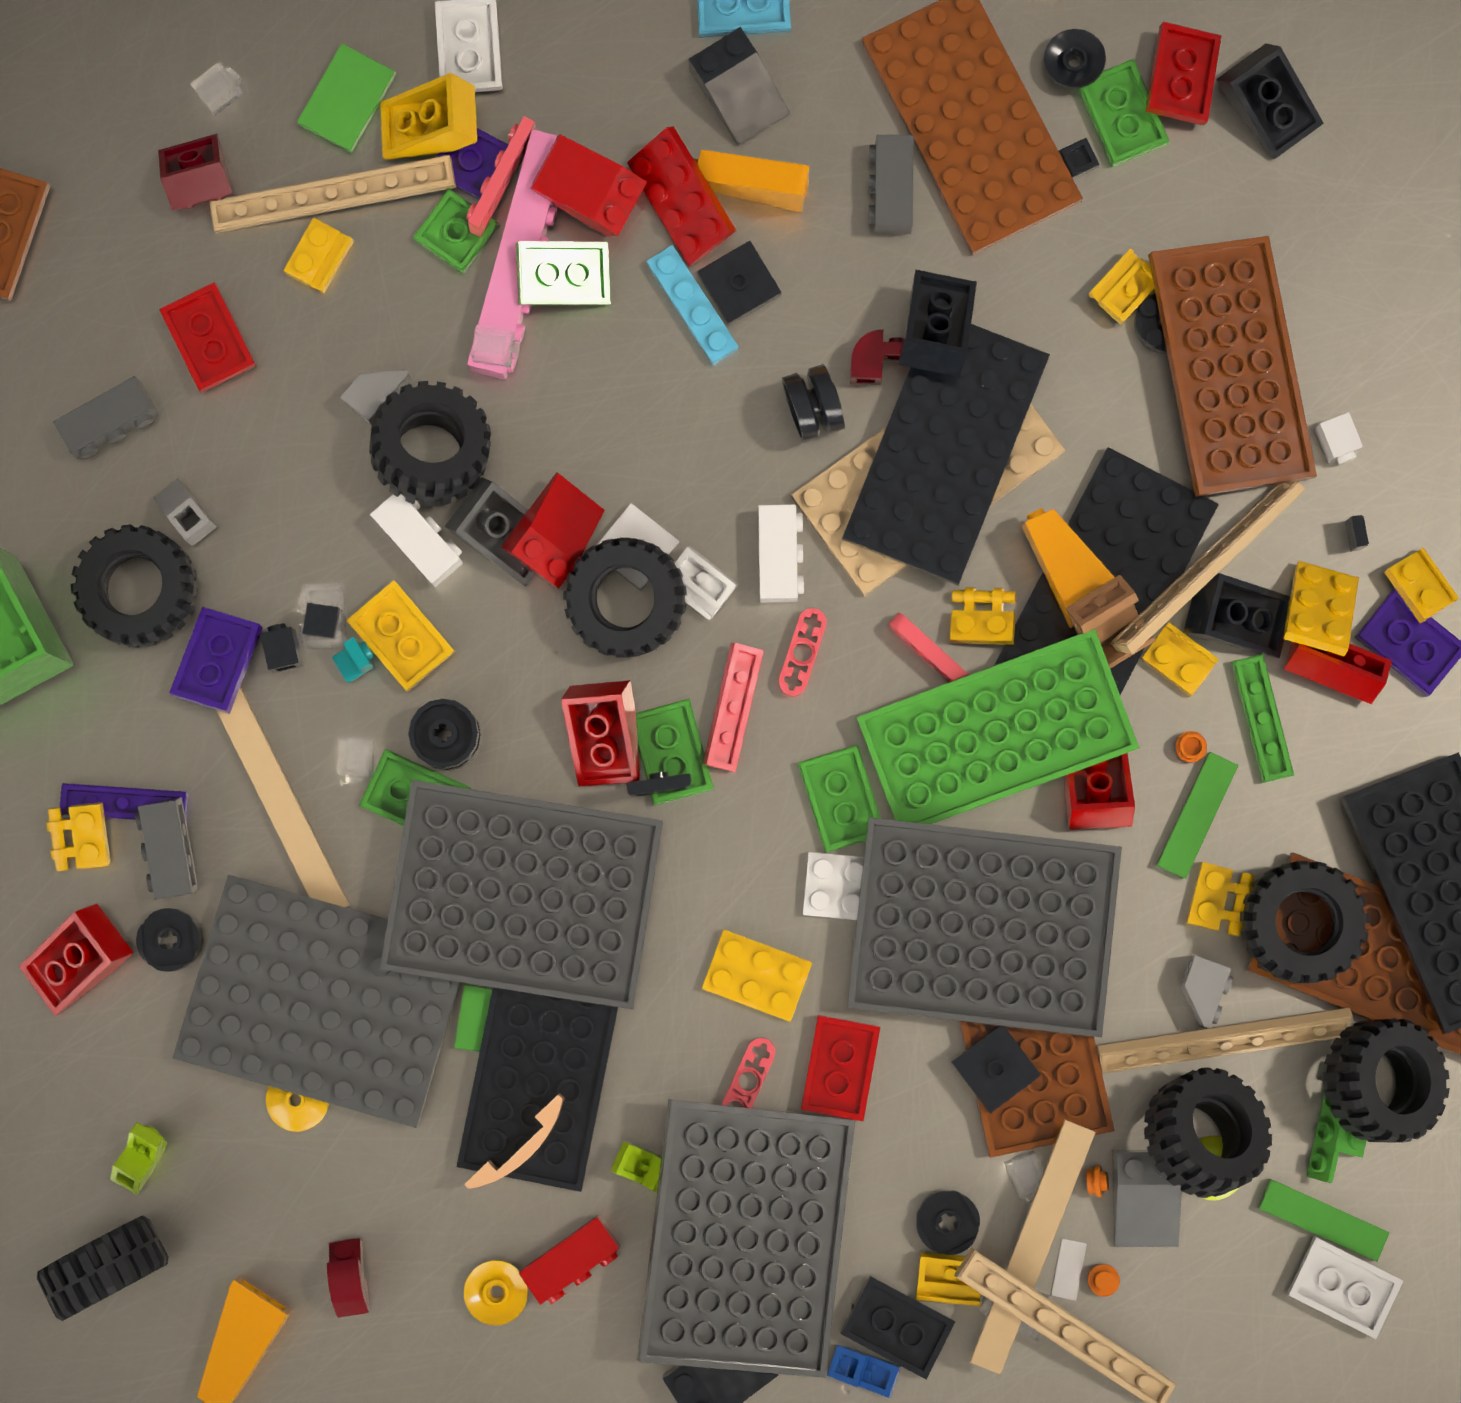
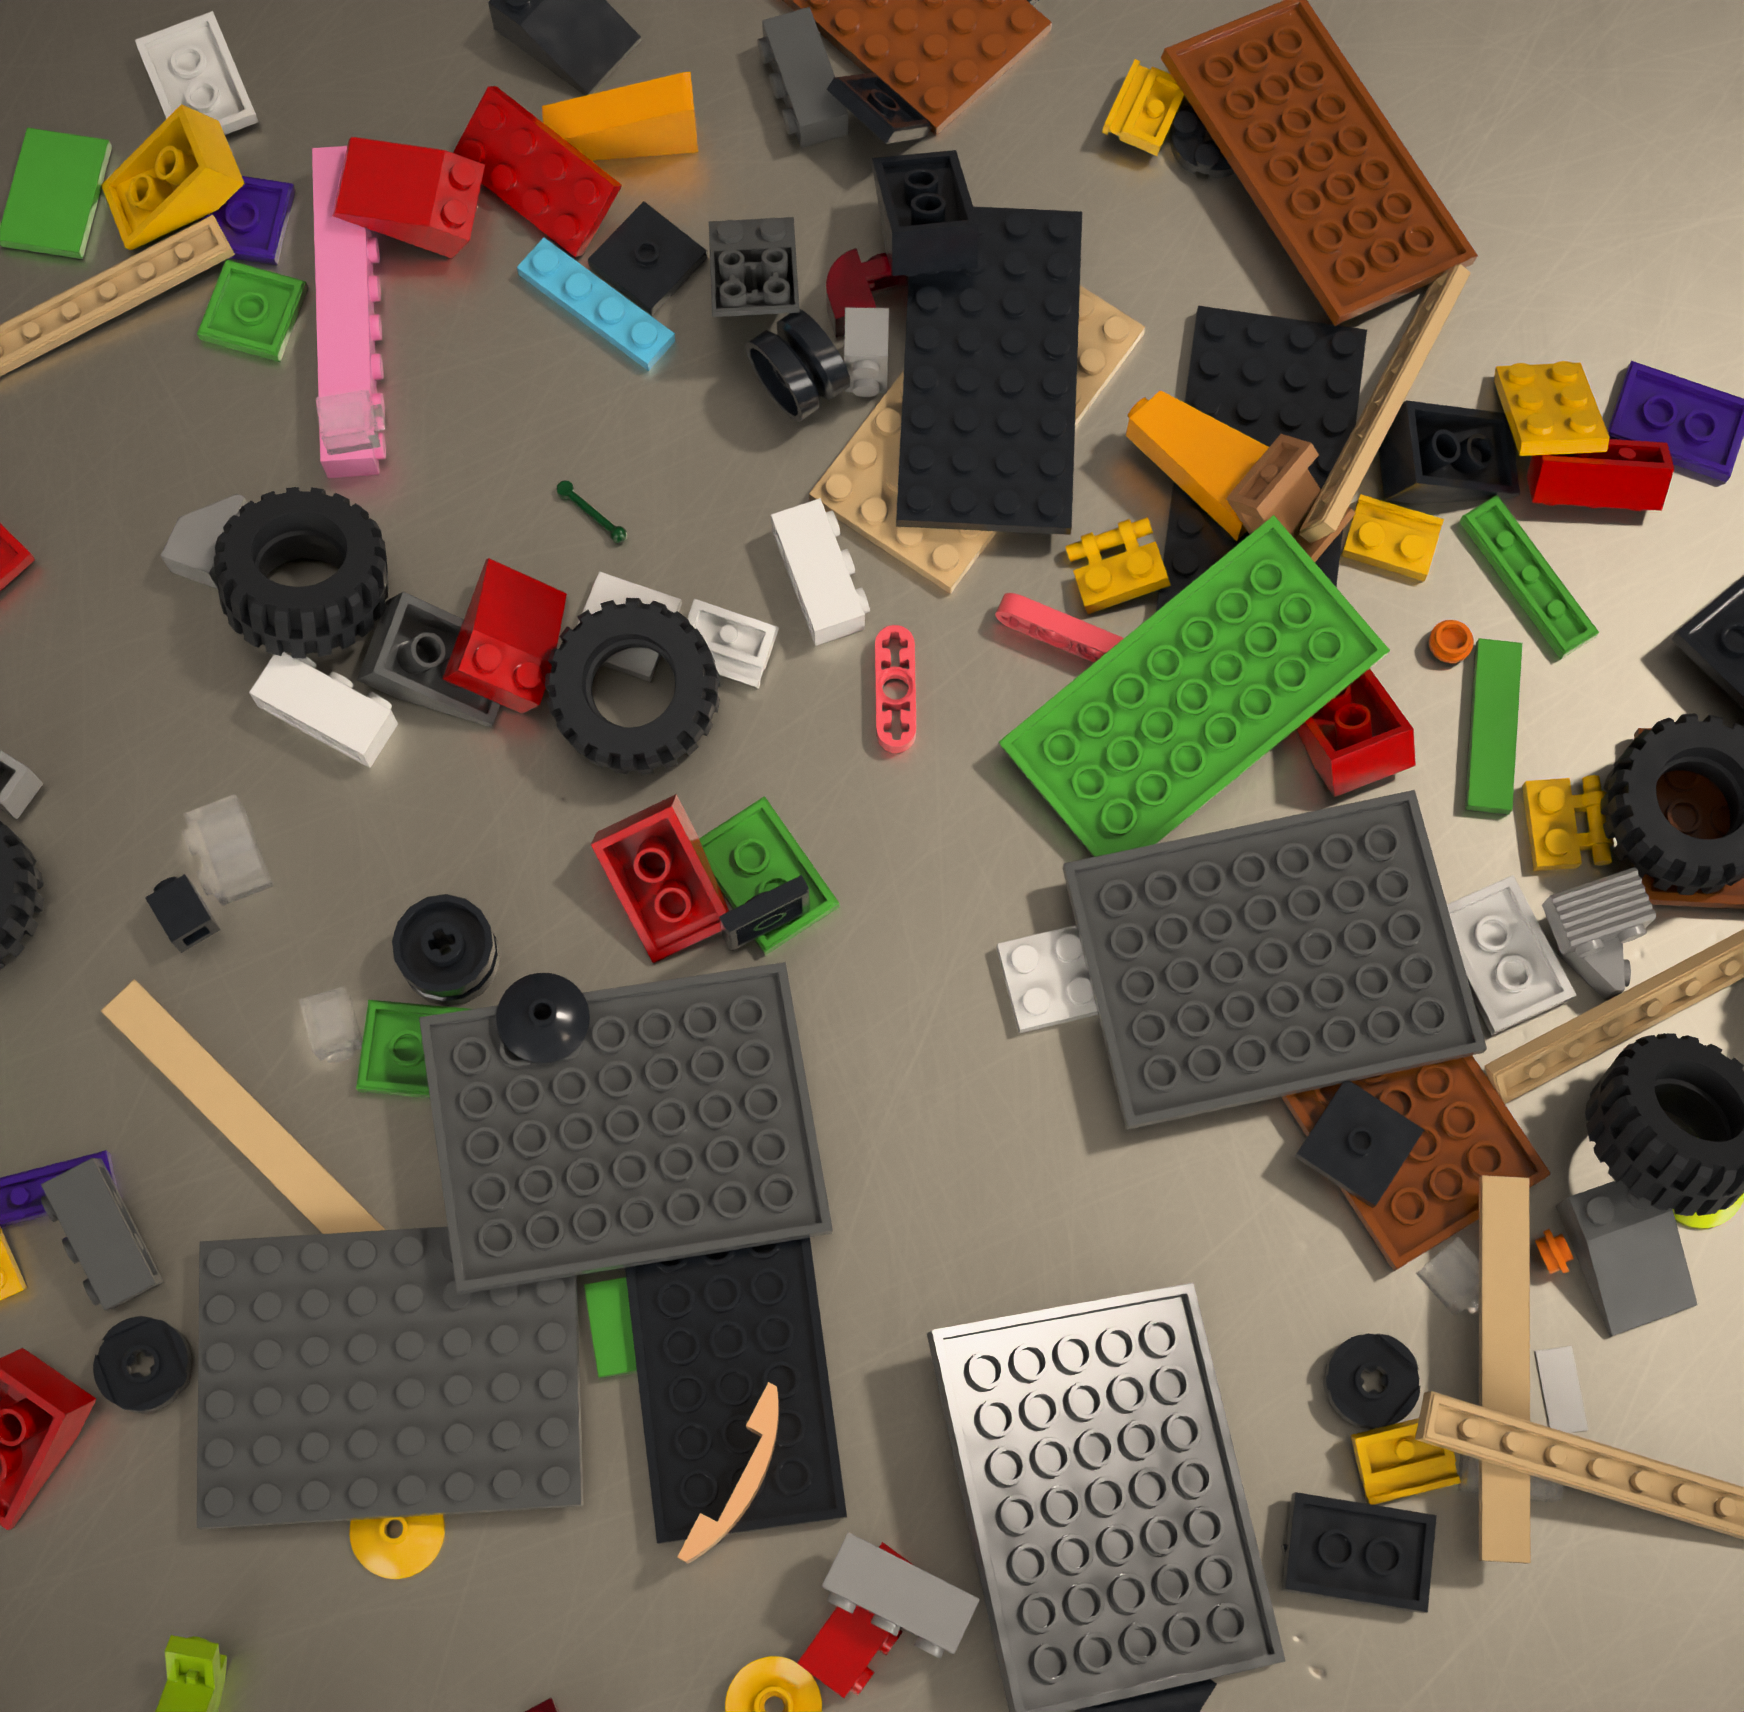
camera: 25 degrees left, 10 degrees down
dark purple plate [169,607,263,714] -> none
yellow plate [283,217,354,294] -> none
black tile [302,603,340,639] -> none
teal bracket [332,637,375,683] -> none
yellow plate [346,580,455,692] -> none
coral plate [466,116,536,237] -> none
tile [516,241,610,305] -> none
lime brick [611,1141,661,1193] -> none
yellow plate [702,929,812,1022] -> none
coral plate [703,643,764,772] -> none
coral beam [722,1038,775,1108] -> none
bright green tile [798,744,881,853] -> none
red plate [801,1015,881,1122] -> none
blue slope [827,1345,901,1398] -> none
orange plate [1087,1264,1120,1297] -> none
white brick [1314,412,1363,465] -> none
black tile [1345,515,1369,552] -> none
yellow plate [1384,547,1459,624] -> none
none -> black dish [496,973,590,1064]
none -> dark green hinge [556,480,627,543]
none -> dark grey slope [709,217,800,317]
none -> light grey brick [822,1532,980,1659]
none -> black plate [826,73,932,144]
none -> light grey brick [844,308,889,397]
none -> white plate [1447,875,1576,1035]
none -> light grey brick [1542,867,1656,958]

